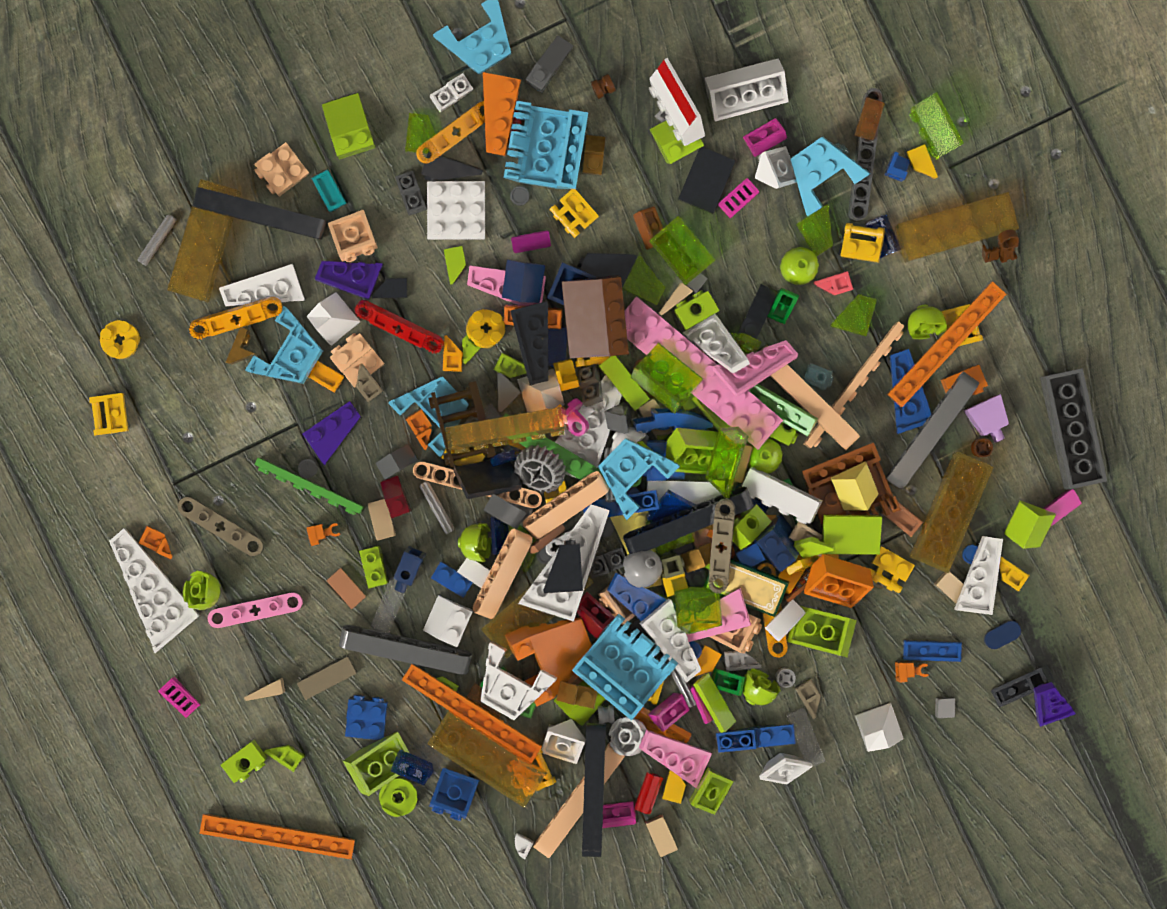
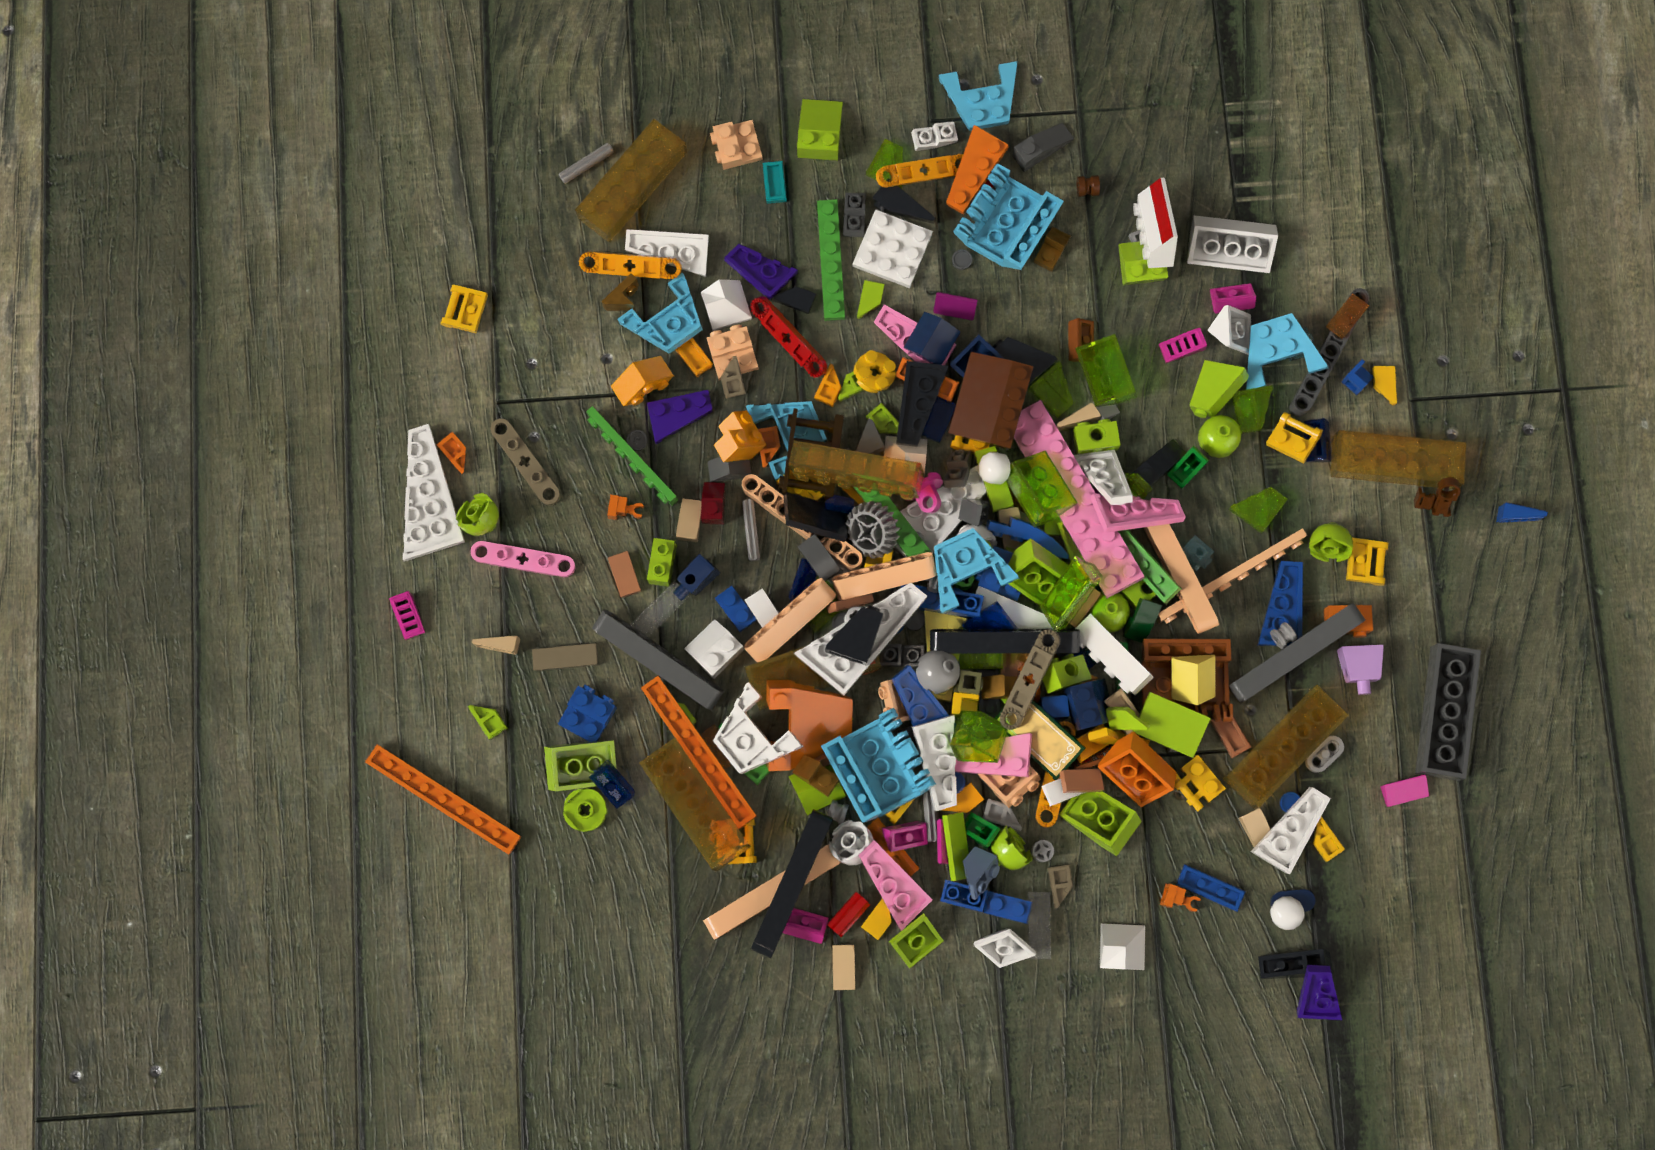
camera: 25 degrees right, 10 degrees down
yellow plate [100,320,140,359] -> none
black beam [192,187,327,240] -> none
lime brick [221,740,268,783] -> none
light nougat plate [328,210,378,262] -> none
blue plate [429,768,479,821] -> none
lime cylinder [458,523,492,562] -> none
white tile [515,833,534,859] -> none
white slope [541,719,586,764] -> none
yellow plate [549,189,599,238] -> none
yellow panel [553,359,579,391] -> none
dark red slope [577,592,615,638] -> none
black tile [678,147,735,214] -> none
coral tile [813,271,853,296] -> none
orange plate [887,281,1007,407] -> none
clear neon green slope [910,92,964,160] -> none
light grey slope [935,698,955,718] -> none
reddish brown wheel [970,438,993,457] -> none
lime slope [1004,500,1056,549] -> none
none -> light orange brick [611,356,674,407]
none -> light orange brick [714,410,766,462]
none -> bright green plate [817,199,845,321]
none -> sand blue slope [963,847,1000,900]
none -> white hair [979,452,1011,484]
none -> nougat tile [1059,769,1104,793]
none -> dark green slope [1123,598,1162,643]
none -> lime slope [1189,360,1249,418]
none -> light grey wheel [1270,622,1297,649]
none -> white hair [1270,896,1304,930]
none -> light grey plate [1305,736,1344,773]
none -> blue slope [1496,502,1548,523]

